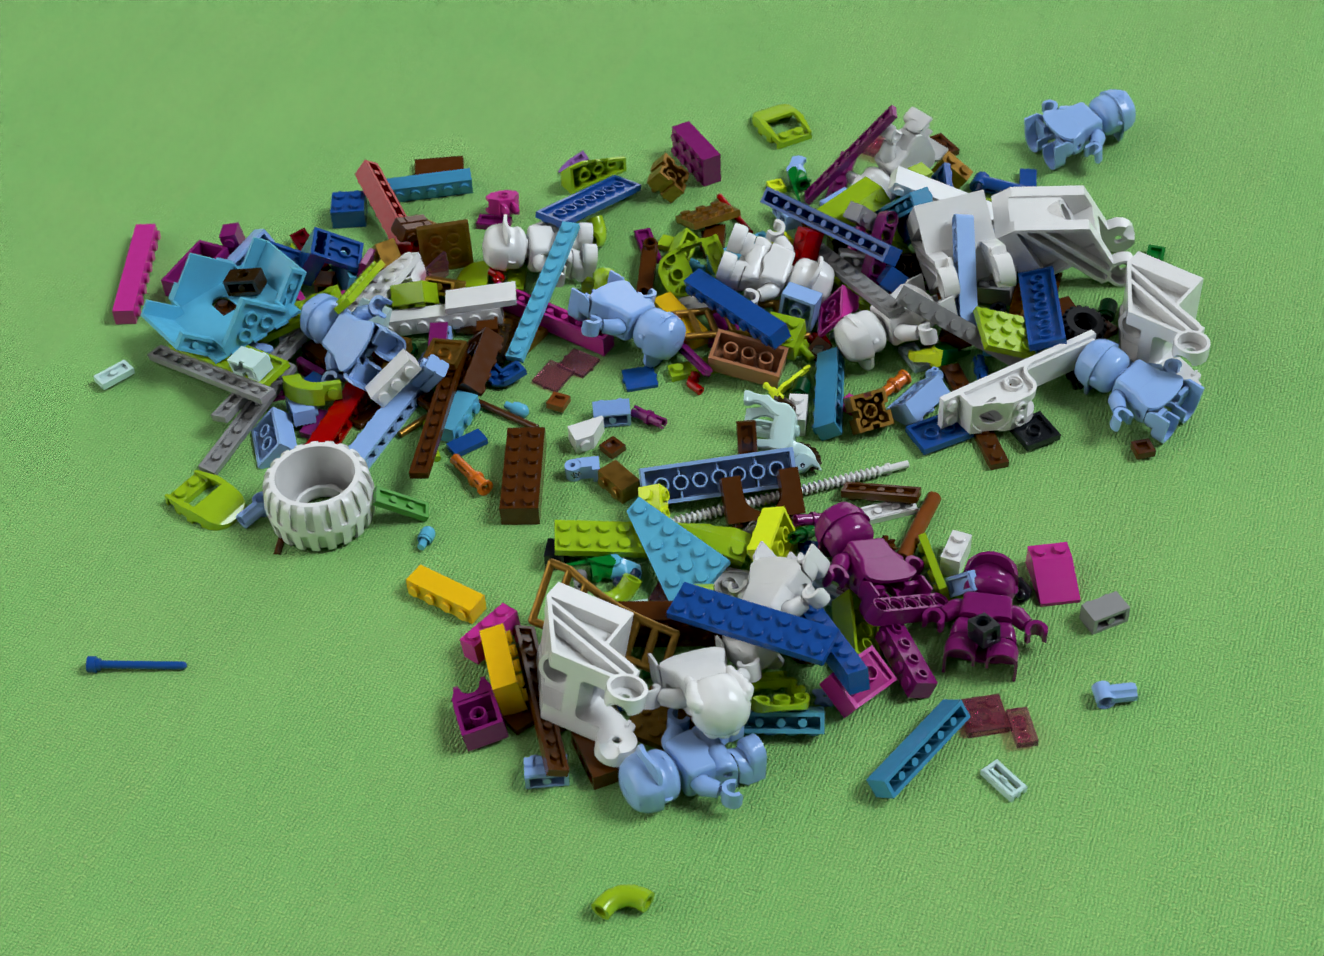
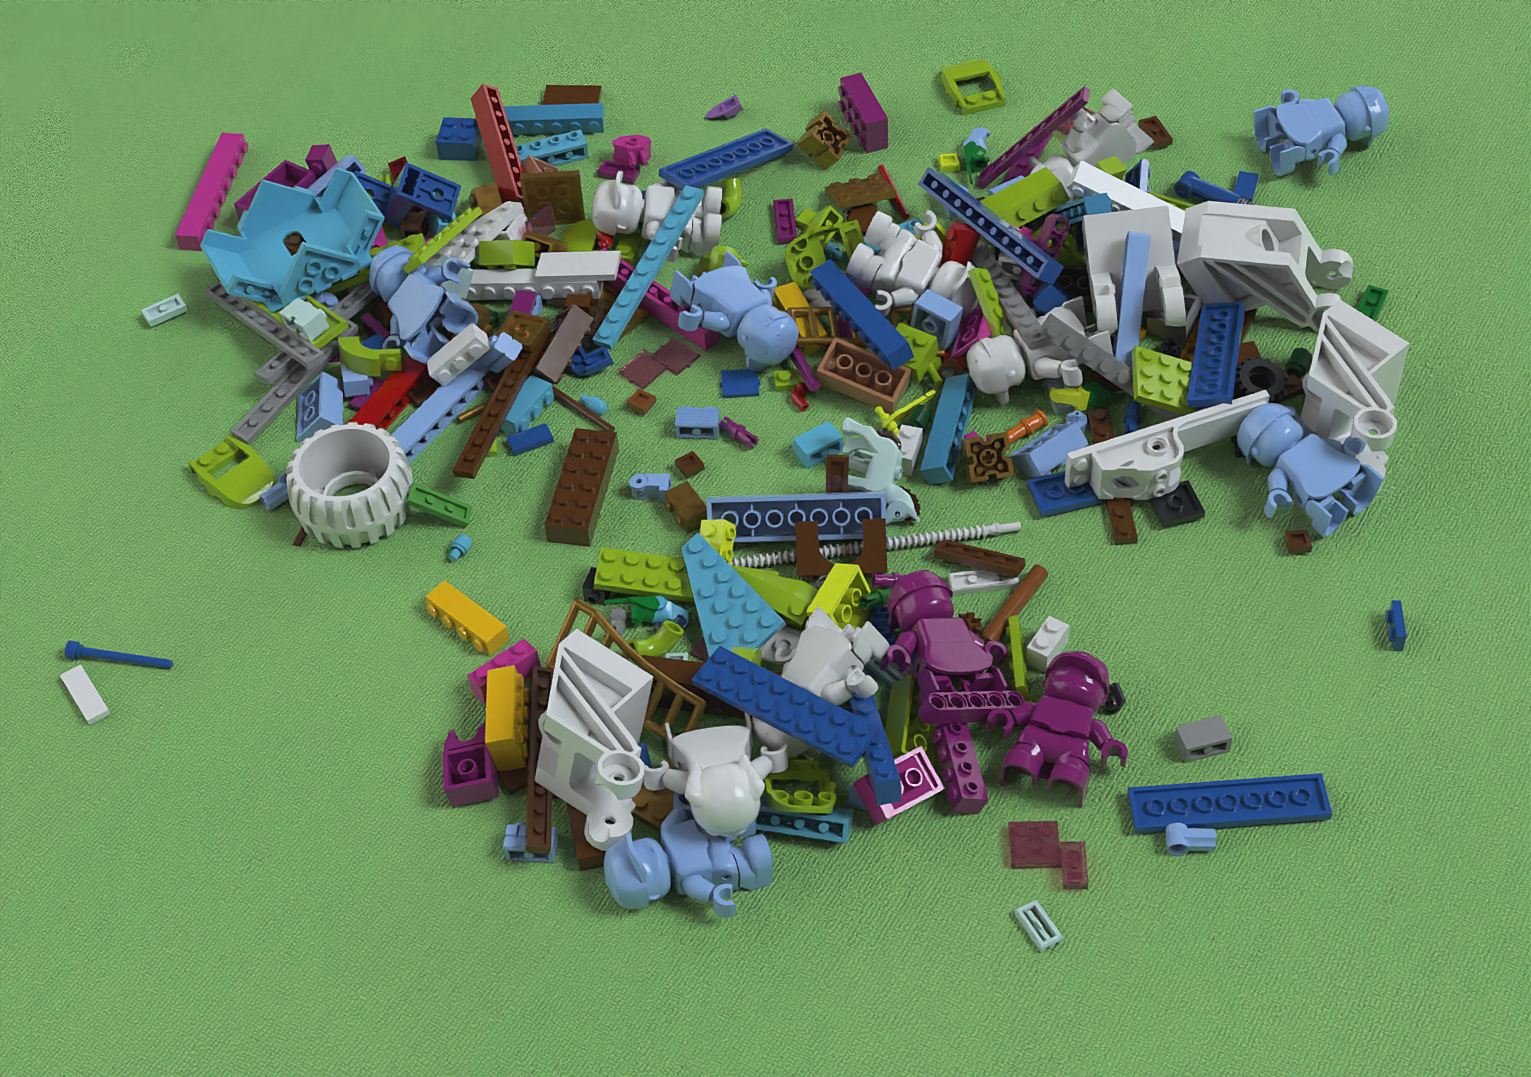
camera: 10 degrees right, 5 degrees up
dark brown brick [223,268,267,296] -> none
magenta tile [357,248,375,278] -> none
reddish brown brick [391,214,432,243] -> none
orange pin [450,454,493,496] -> none
lime wedge [560,156,627,195] -> none
white slope [567,416,605,454] -> none
lime cylinder [591,884,655,920] -> none
reddish brown piece [636,237,658,295] -> none
light grey brick [843,201,877,233] -> none
dark azure brick [866,699,971,799] -> none
pearl gold brick [932,151,973,189] -> none
light blue tile [945,569,978,598] -> none
black brick [967,612,1000,649] -> none
dark pink slope [1025,542,1081,607] -> none
none -> white tile [60,665,110,725]
none -> medium azure brick [516,130,589,166]
none -> medium azure brick [793,421,843,469]
none -> lime plate [968,268,1014,339]
none -> blue plate [1127,773,1332,834]
none -> blue plate [1385,600,1407,651]

